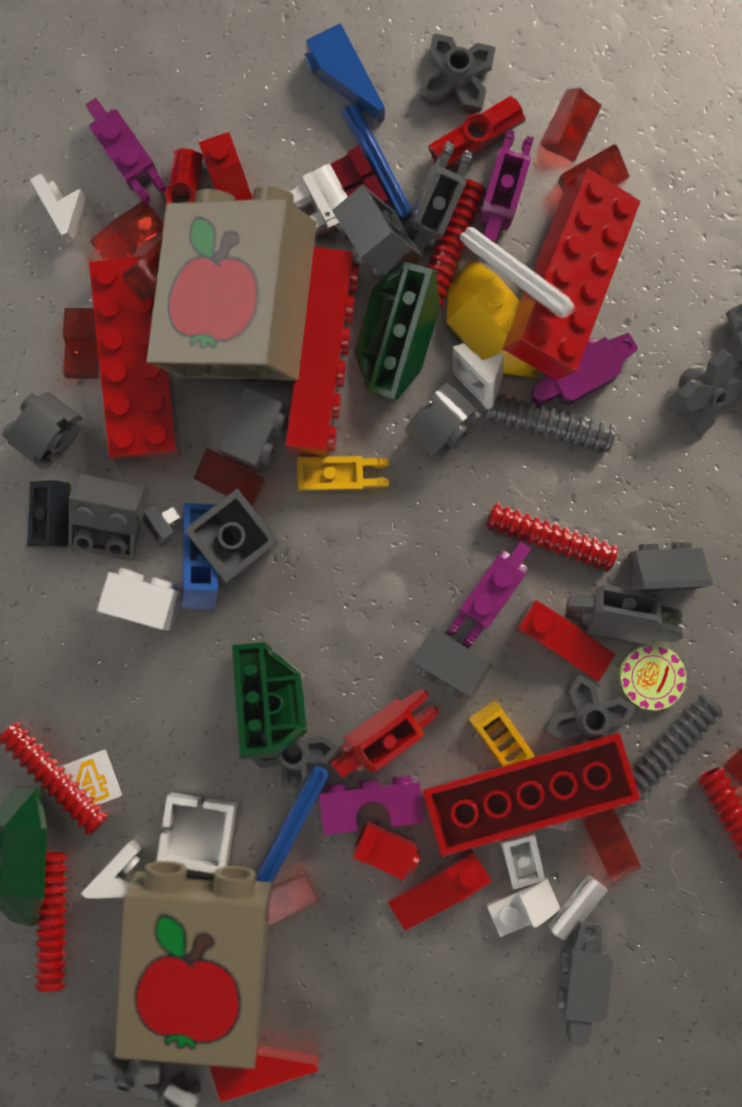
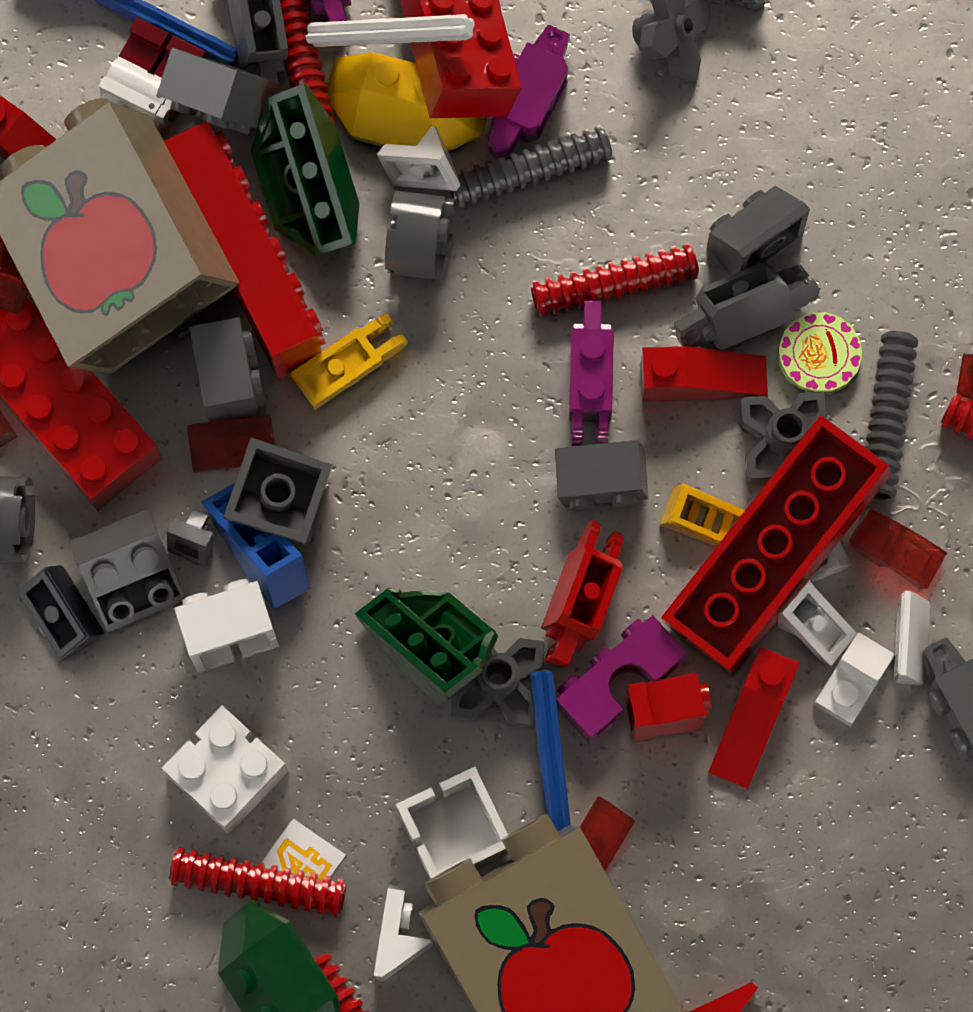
camera: 30 degrees left, 10 degrees down
none -> white piece [162,705,288,834]

